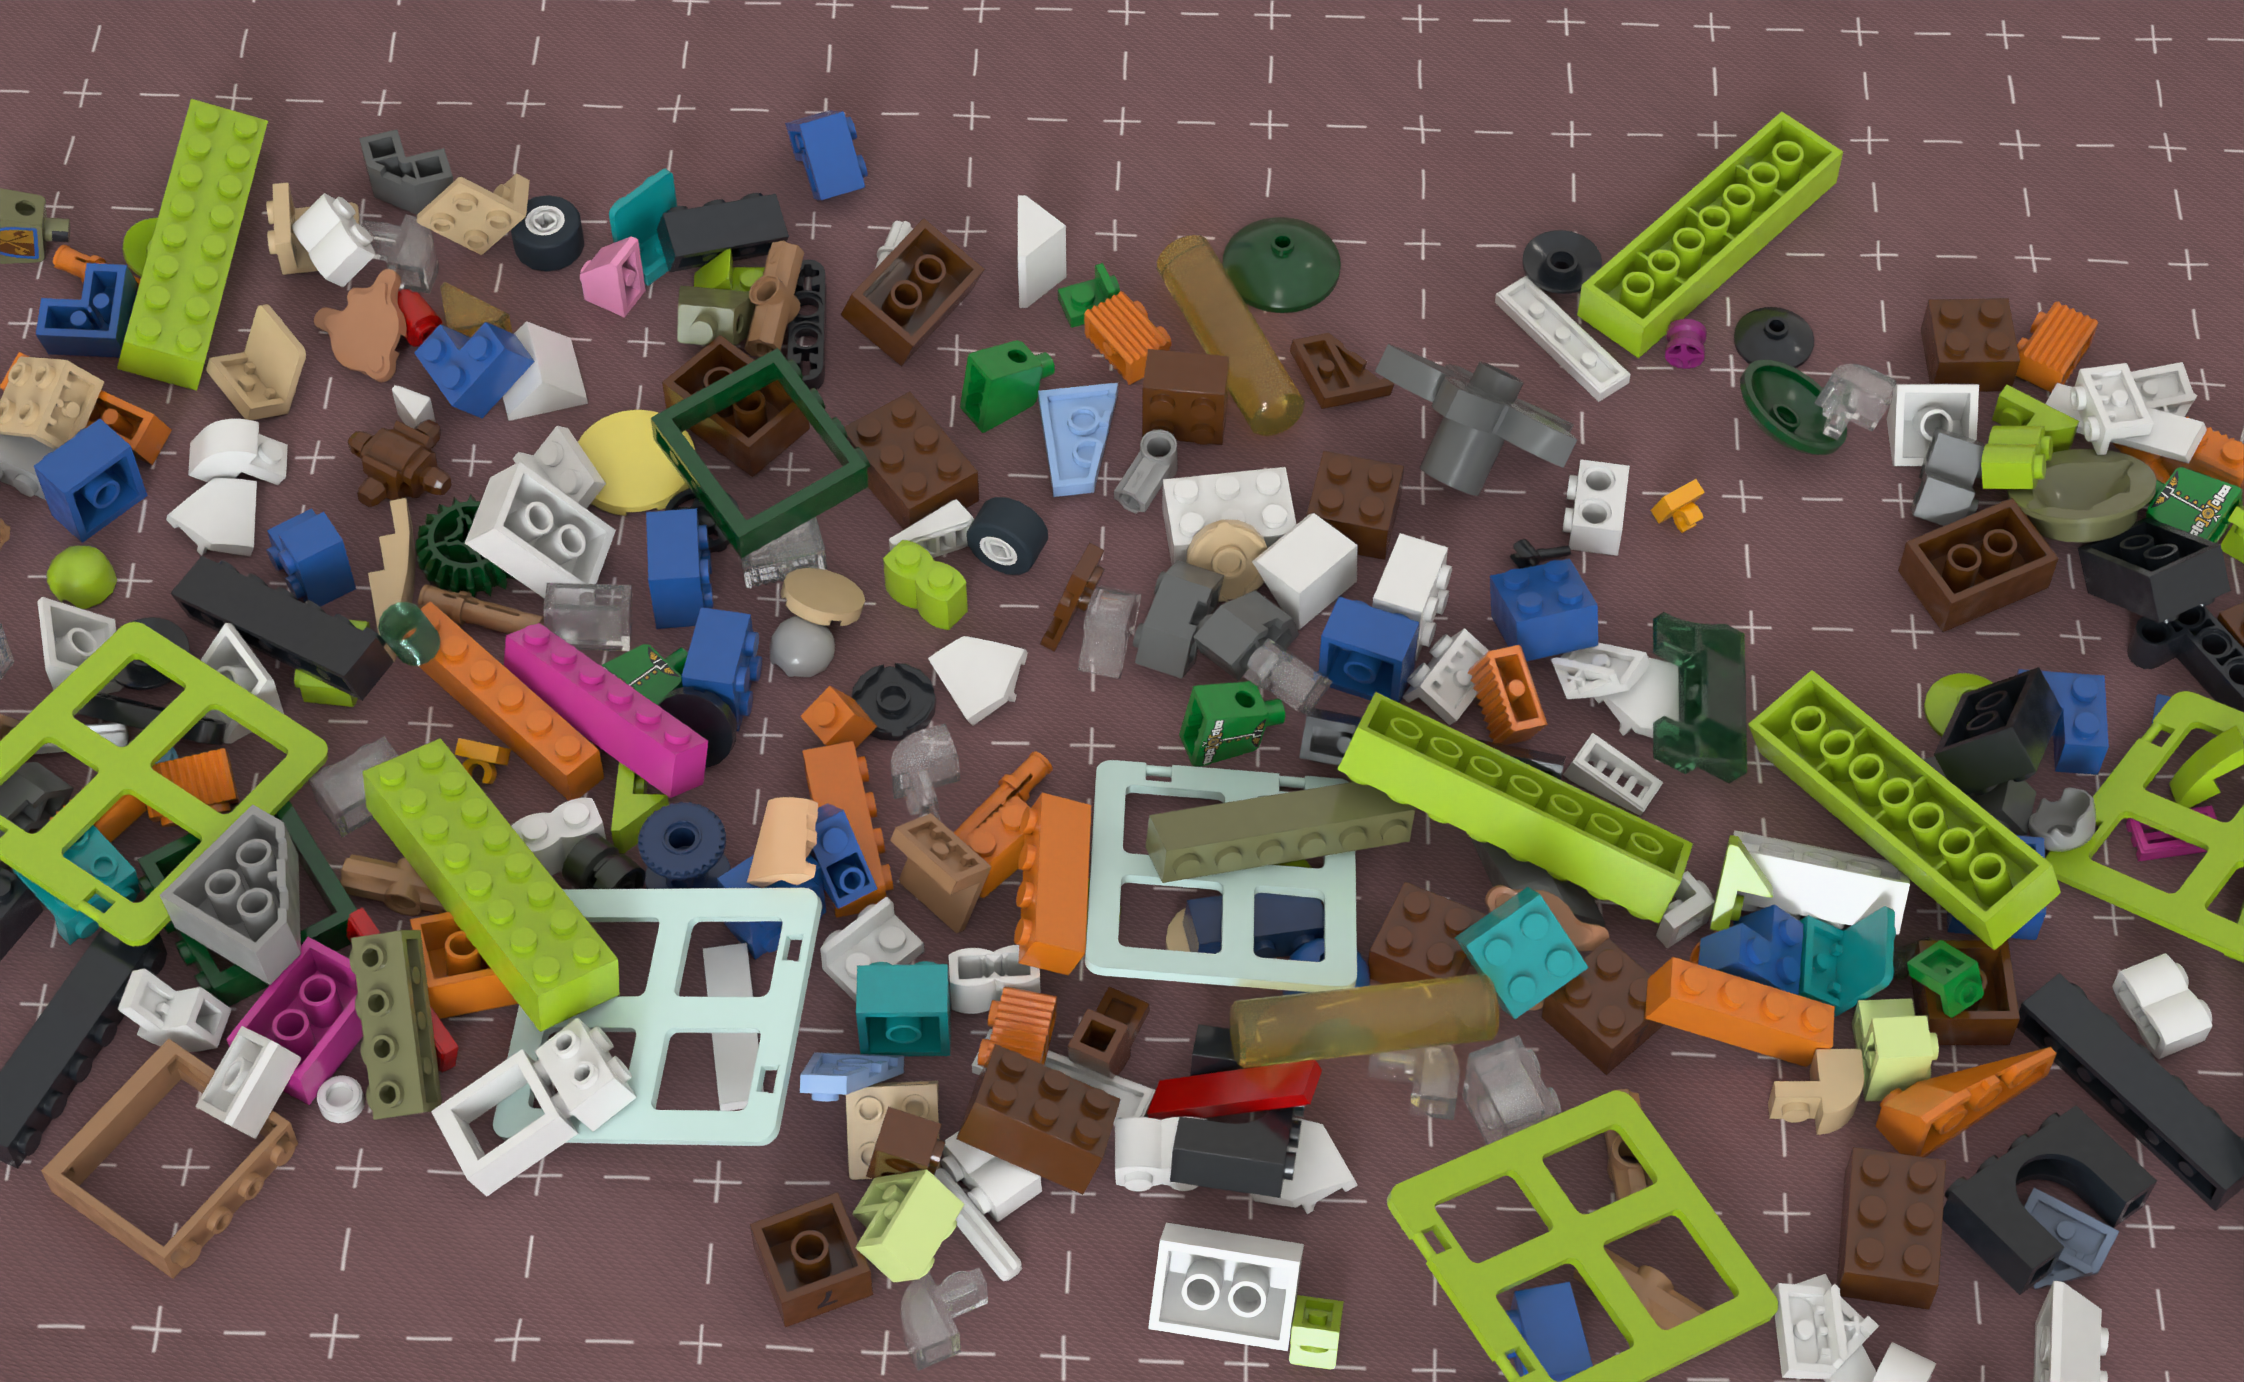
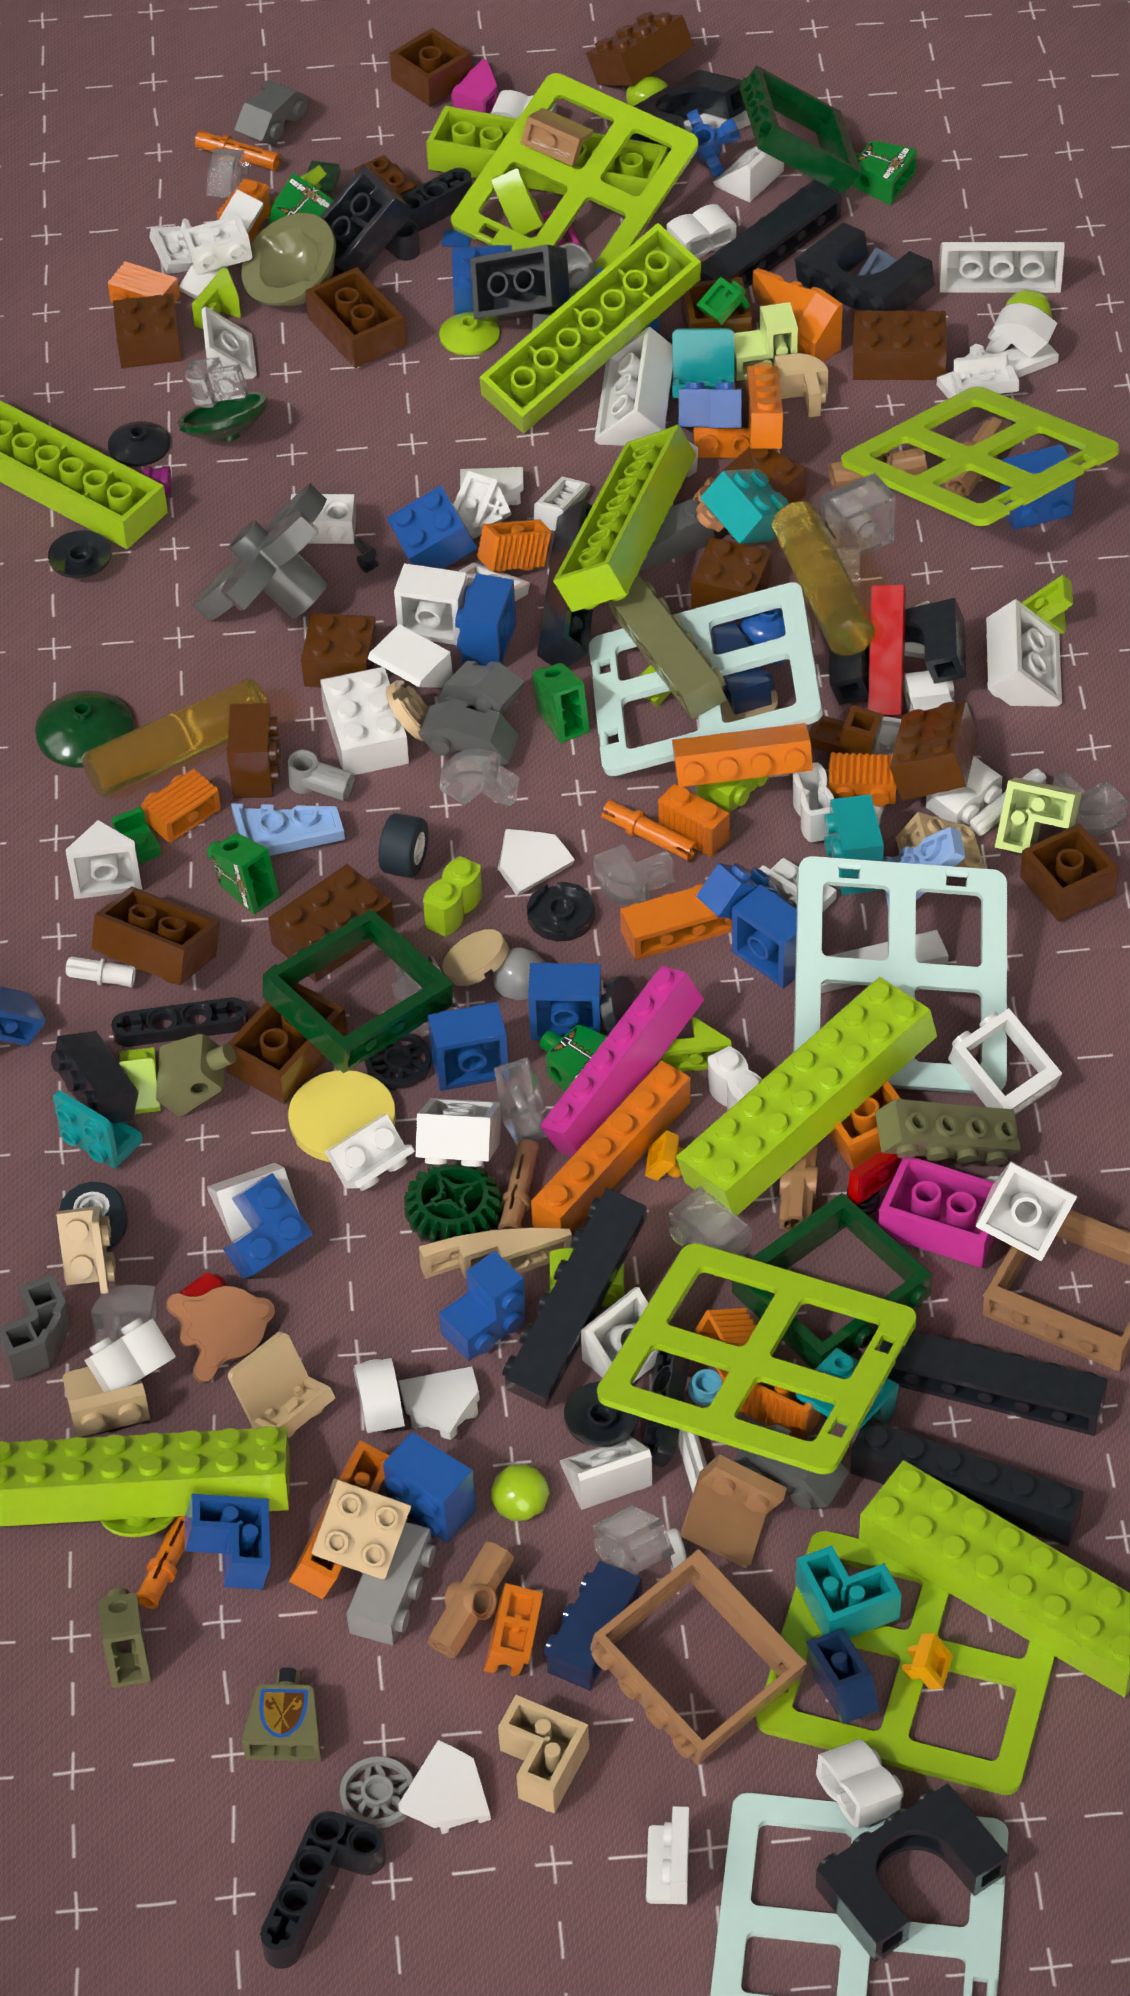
camera: 95 degrees left, 5 degrees down
white brick [118,968,232,1052] -> none
light grey brick [160,805,301,985] -> none
reddish brown piece [348,419,452,507] -> none
clear green piece [378,602,441,666] -> none
white slope [392,385,436,429] -> none
clear yellow slope [440,282,513,337] -> none
white brick [534,1017,637,1132] -> none
pearl dark grey wheel [562,833,646,889] -> none
bright pink slope [580,236,646,318] -> none
dark blue hose [638,802,731,889] -> none
medium nougat piece [745,241,804,357] -> none
light nougat slope [747,797,818,888] -> none
orange brick [801,686,877,749] -> none
reddish brown brick [866,1107,946,1179] -> none
white slope [889,499,974,558] -> none
medium nougat bracket [890,813,992,933] -> none
reddish brown wing [1040,542,1105,652] -> none
clear brick [1244,638,1333,715] -> none
reddish brown wing [1290,333,1394,409] -> none
white tile [1495,276,1631,402] -> none
light orange tile [1650,479,1705,533] -> none
clear green bracket [1653,612,1747,784] -> none
slope [1710,835,1773,931] -> none
brick [1911,427,1985,526] -> none
lime brick [1981,425,2053,489] -> none

